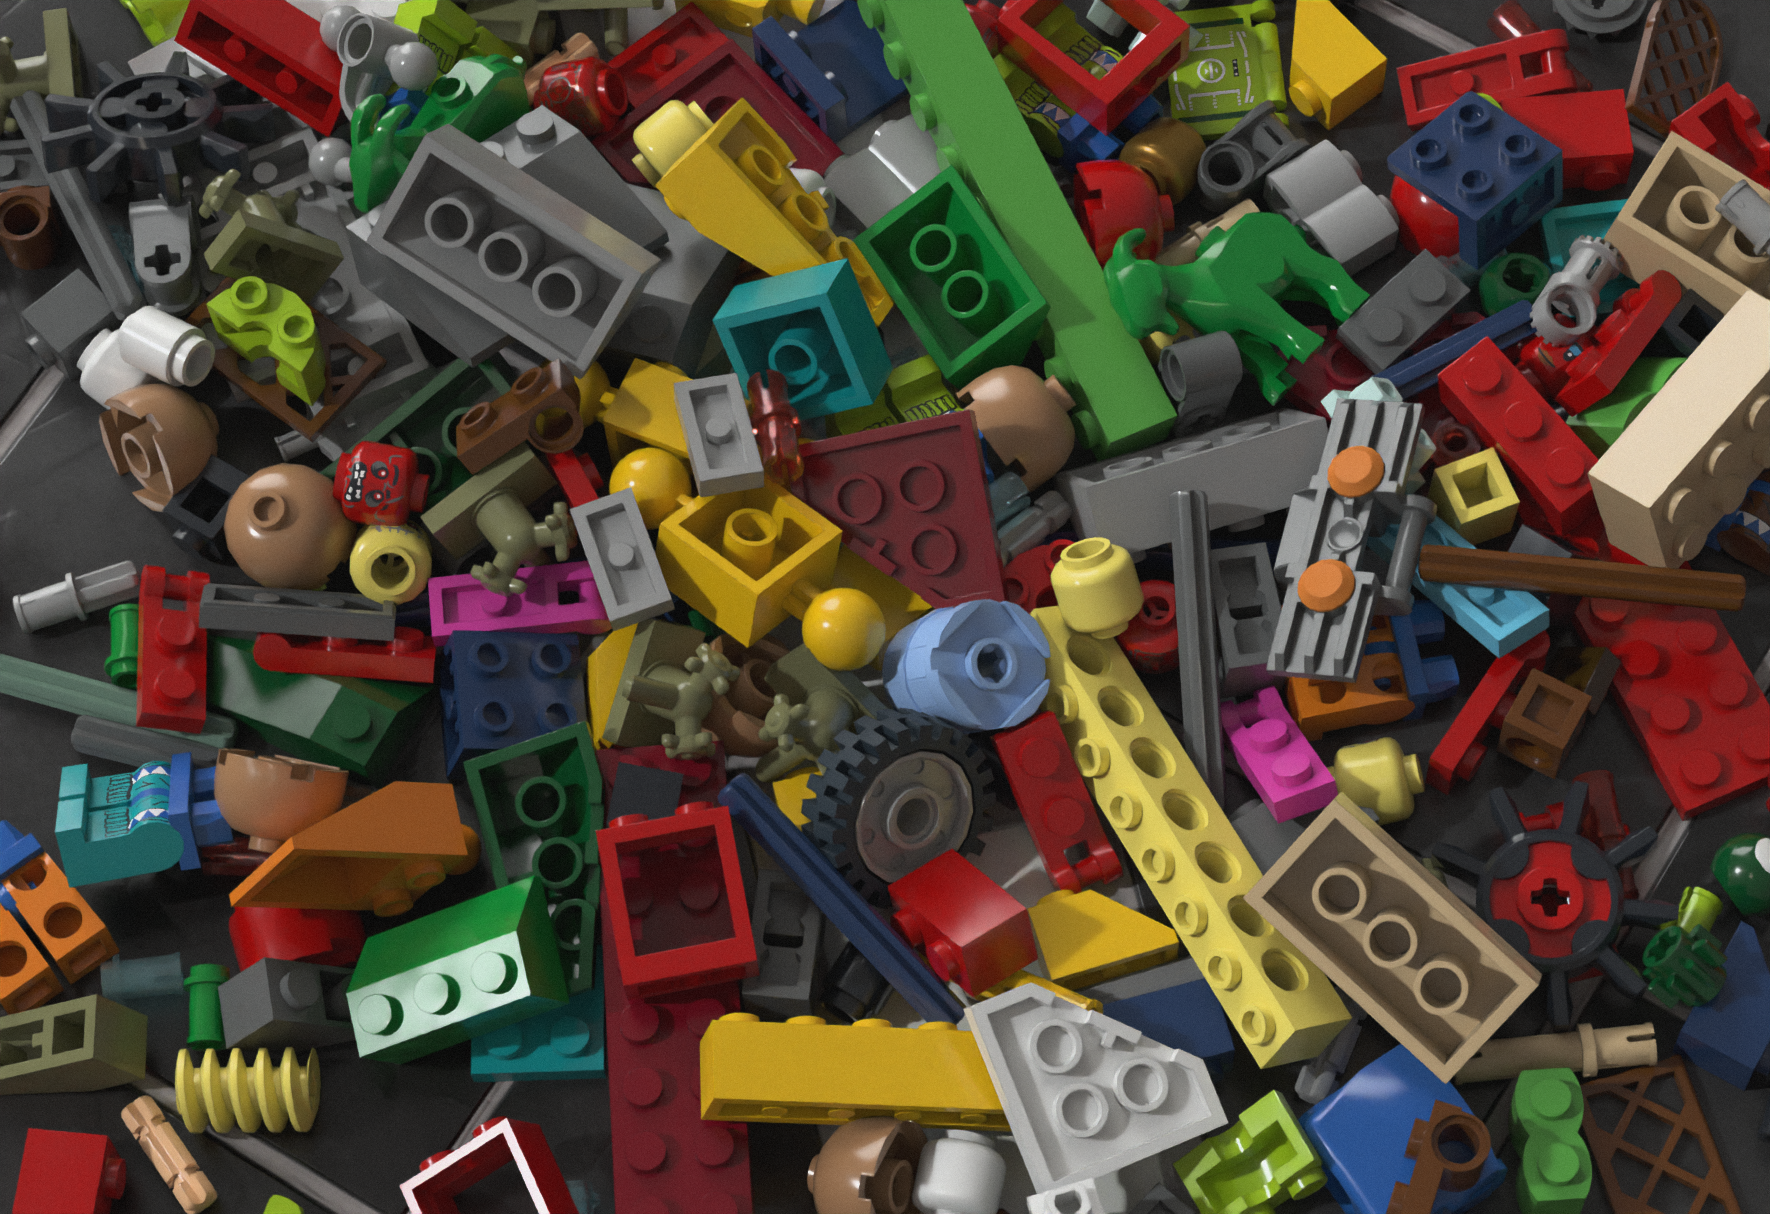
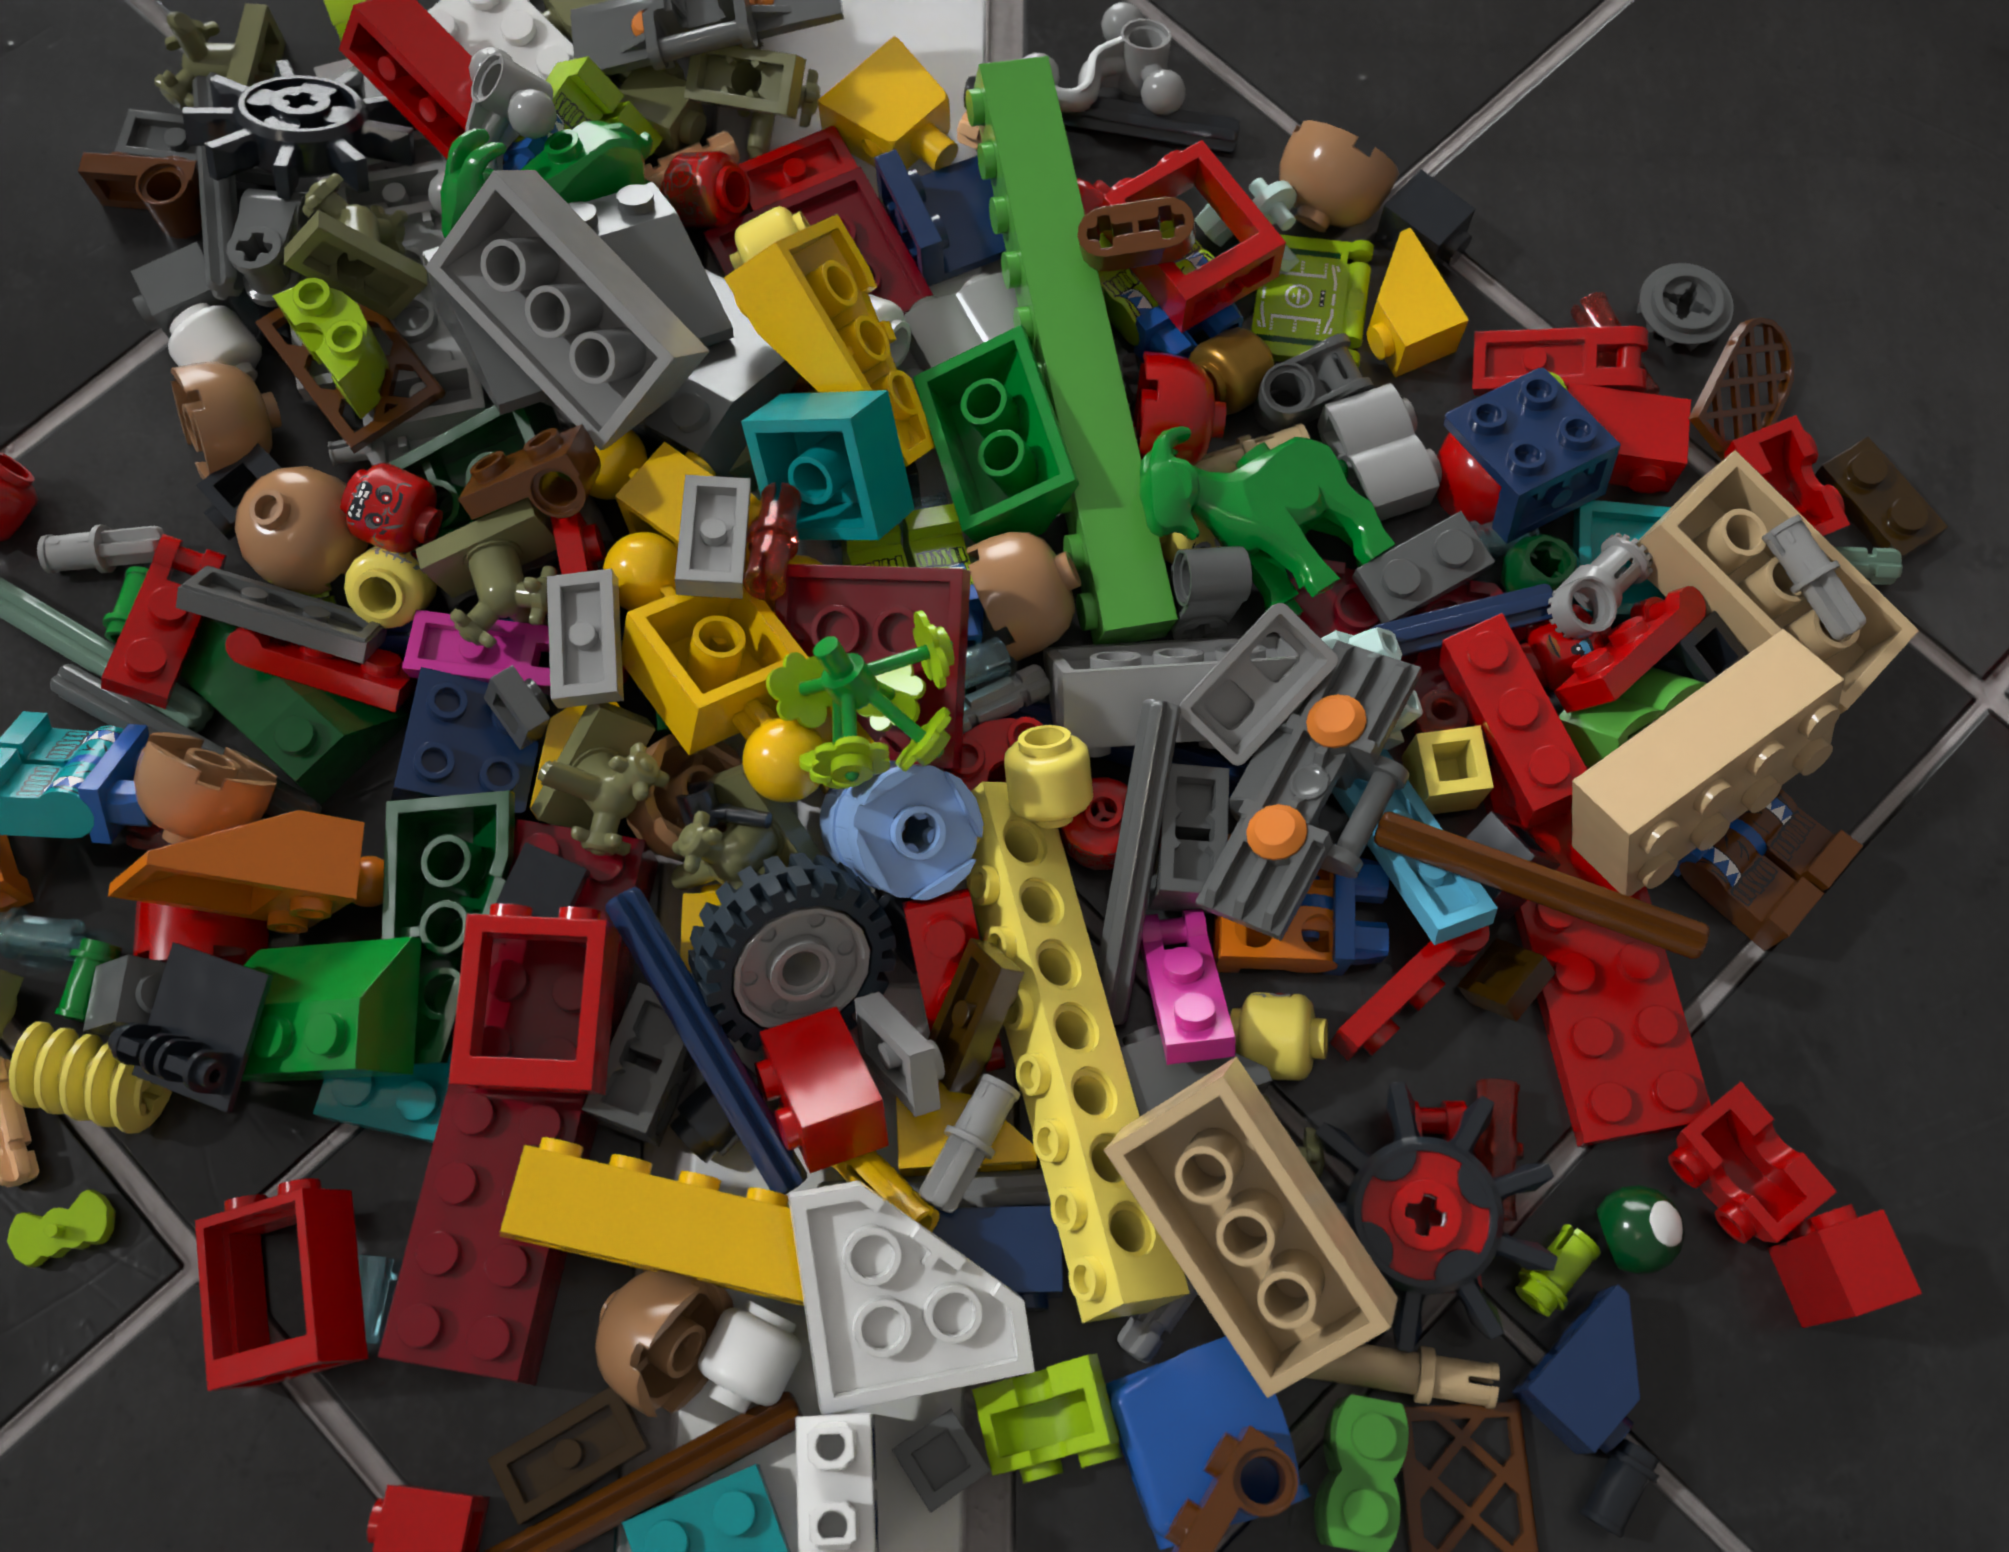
camera: 10 degrees right, 5 degrees up
white brick [118,306,215,387] -> none
reddish brown brick [1497,668,1592,780] -> none
dark green gear [1643,924,1728,1009] -> none
none -> black hinge [108,942,273,1113]
none -> dark grey plate [484,665,550,750]
none -> black hand [676,781,772,829]
none -> lime plant [766,610,955,789]
none -> light grey plate [854,991,945,1117]
none -> light grey axle [920,1073,1021,1213]
none -> dark brown plate [927,938,1025,1095]
none -> reddish brown beam [1077,197,1196,271]
none -> light grey piece [1179,603,1338,766]

